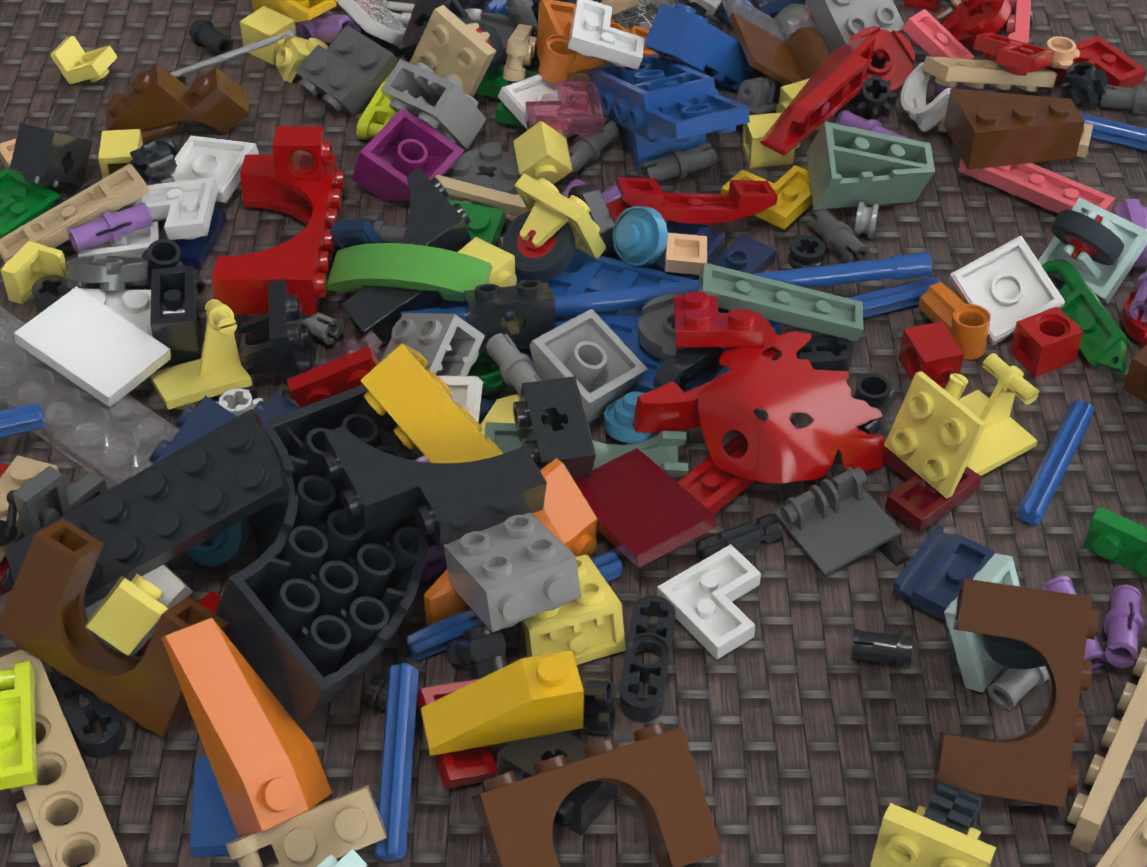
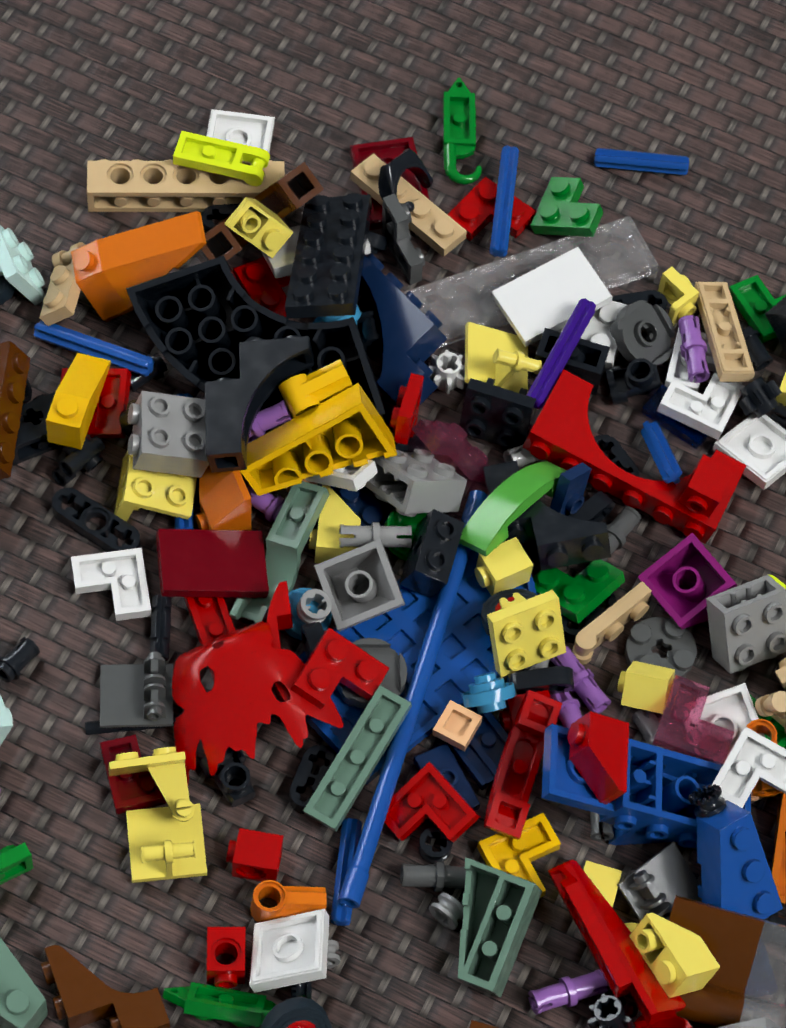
camera: 110 degrees right, 15 degrees up
black brick [513,376,596,479] -> none
dark blue plate [892,524,999,621] -> none
blue axle [1016,399,1094,526] -> none
none -> yellow piece [278,359,353,418]
none -> light grey bush [296,589,332,624]
none -> red plate [384,762,480,843]
none -> dark purple axle [526,298,596,409]
none -> red slope [567,711,629,805]
none -> light yellow slope [629,912,720,998]
none -> blue axle [640,420,683,484]
none -> black bush [688,784,726,818]

